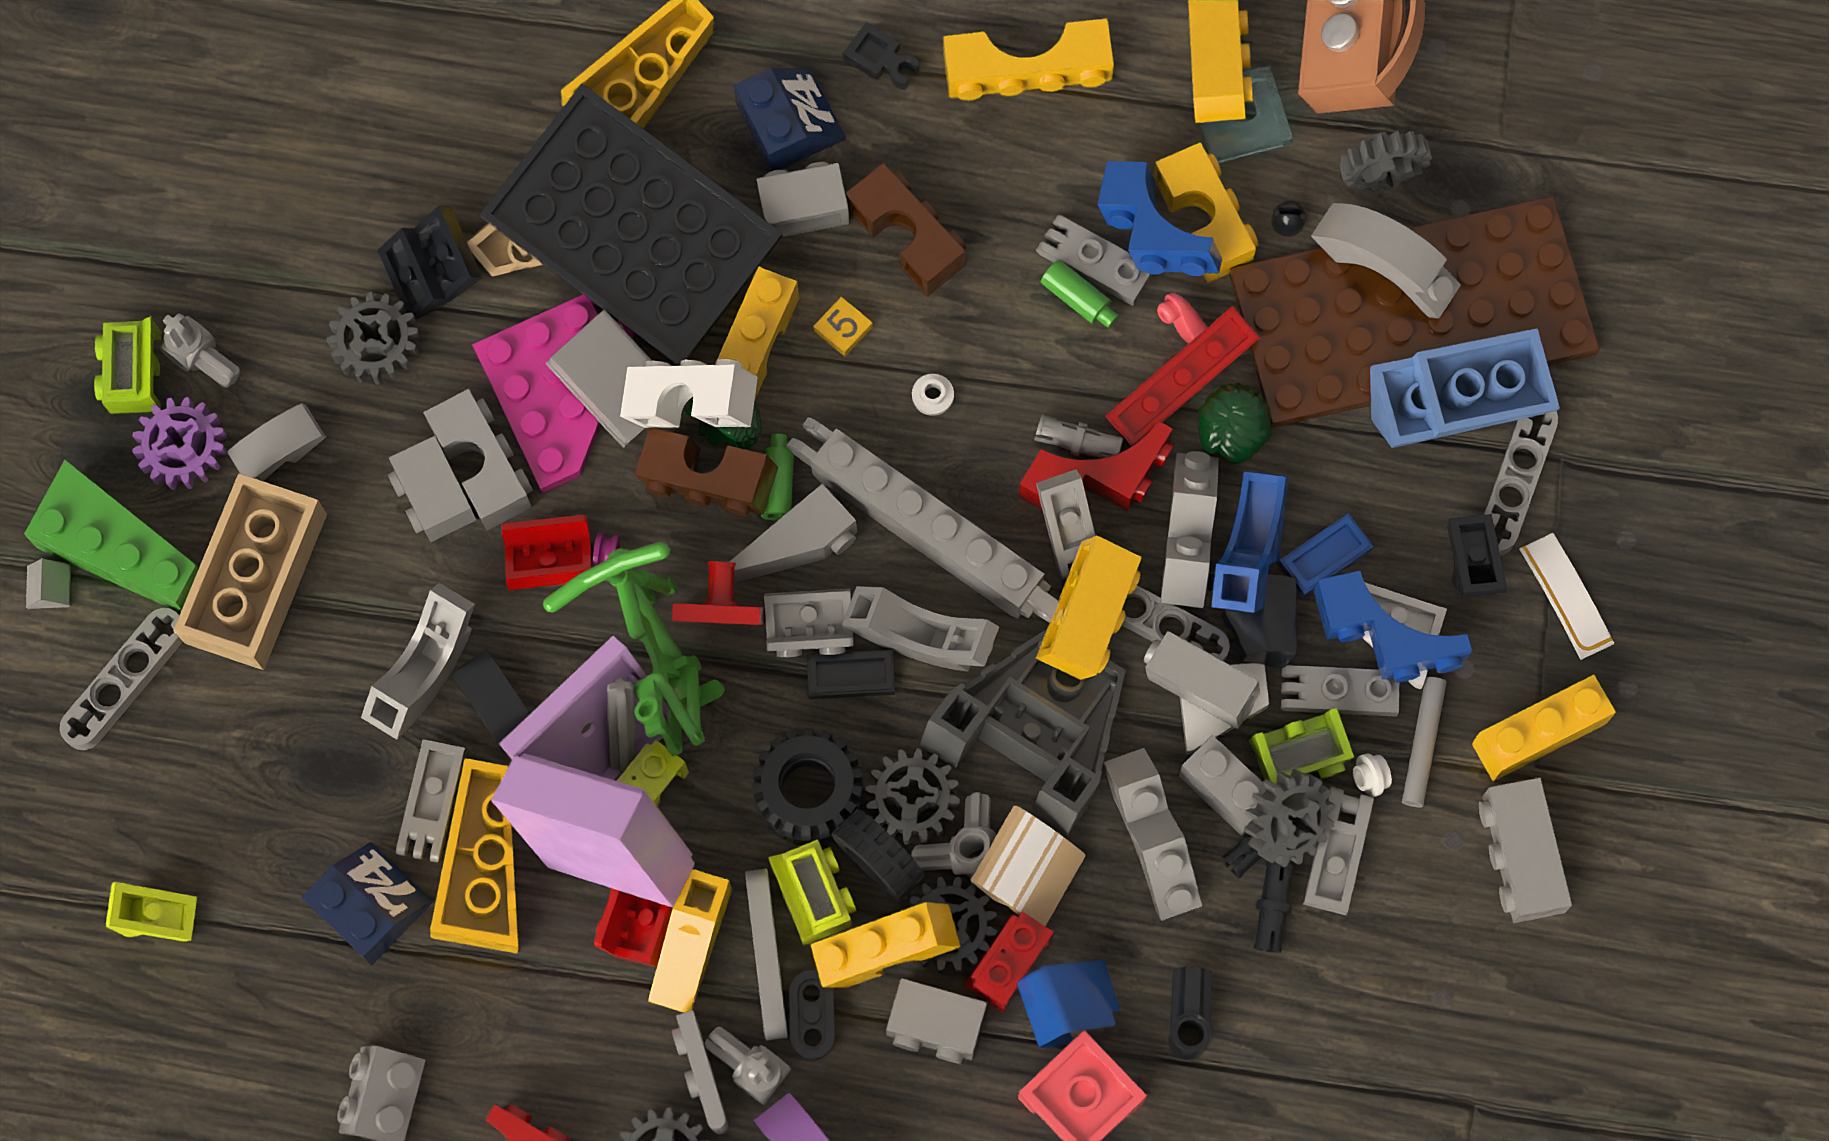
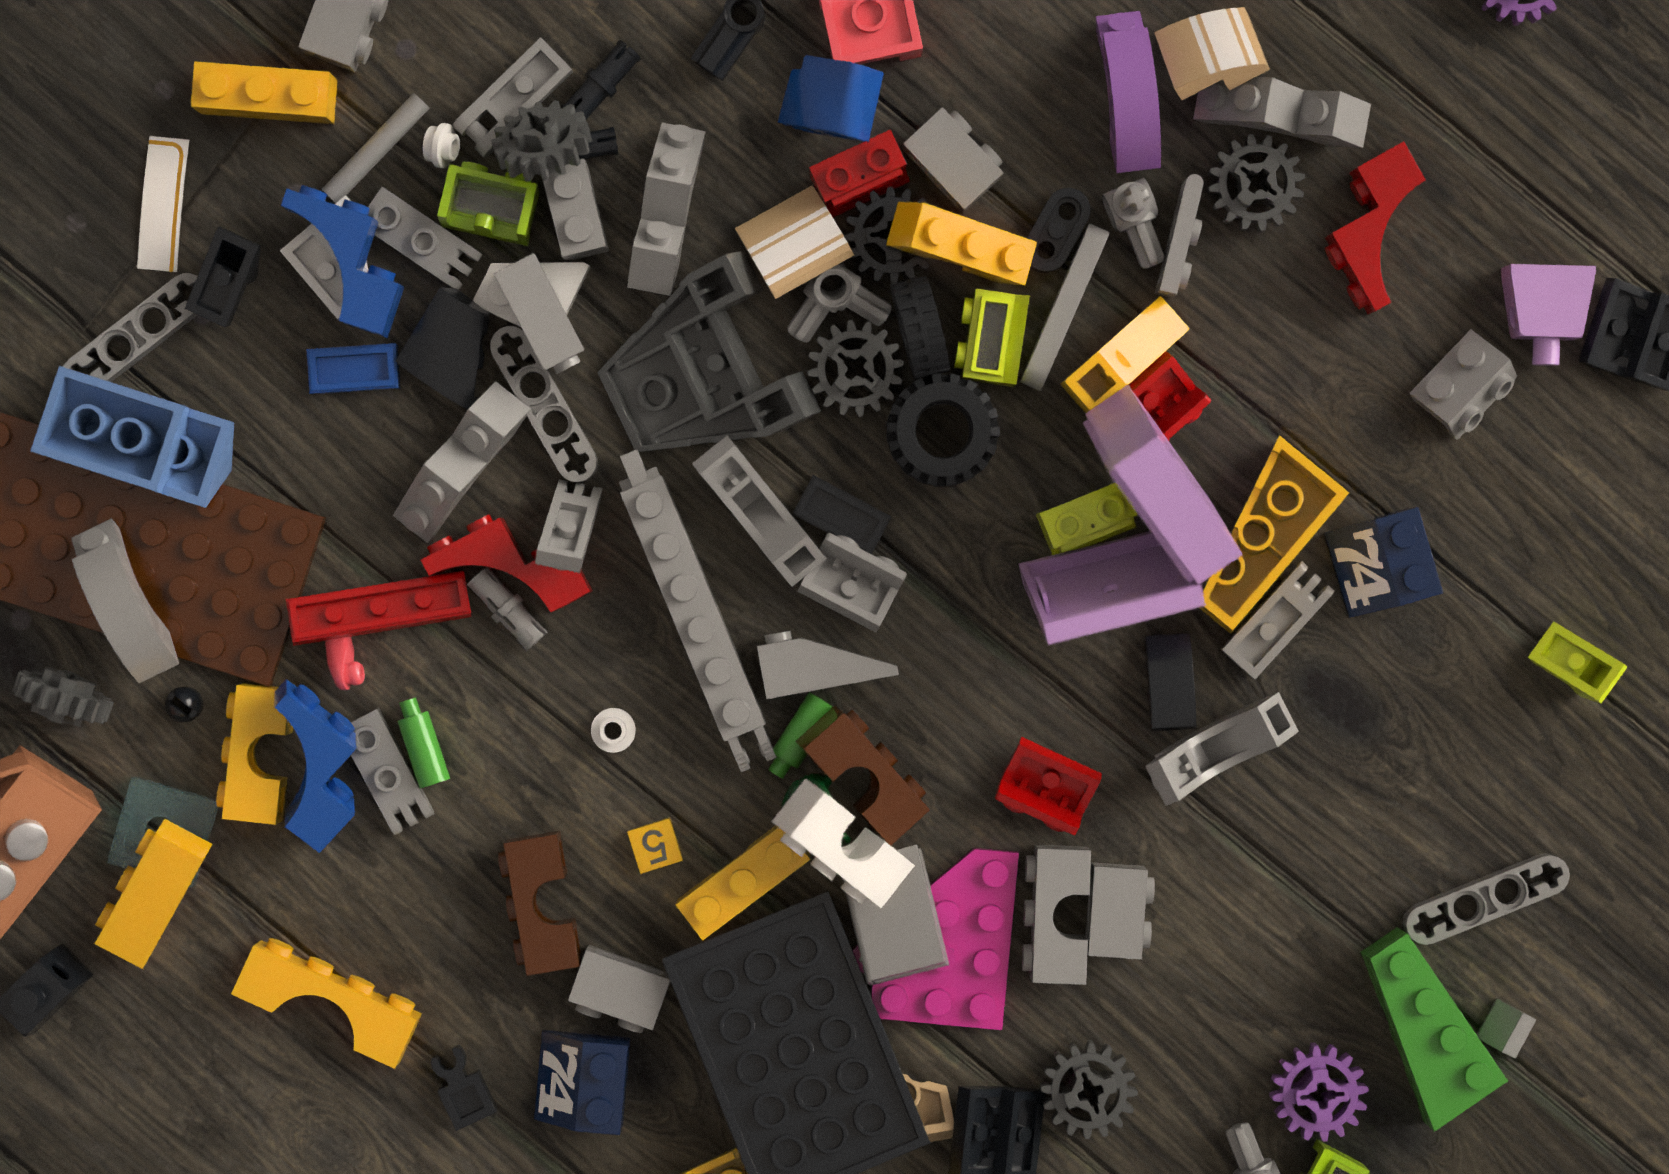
camera: 150 degrees left, 15 degrees up
tan brick [173,473,327,670] -> none
light grey slope [227,403,326,481] -> none
bright green piece [543,542,724,757] -> none
magenta bush [593,532,621,567] -> none
light grey axle [607,677,636,773] -> none
red tile [672,561,766,625] -> none
yellow brick [1036,535,1142,680] -> none
dark green hair [1198,383,1272,464] -> none
blue arch [1211,471,1289,613] -> none

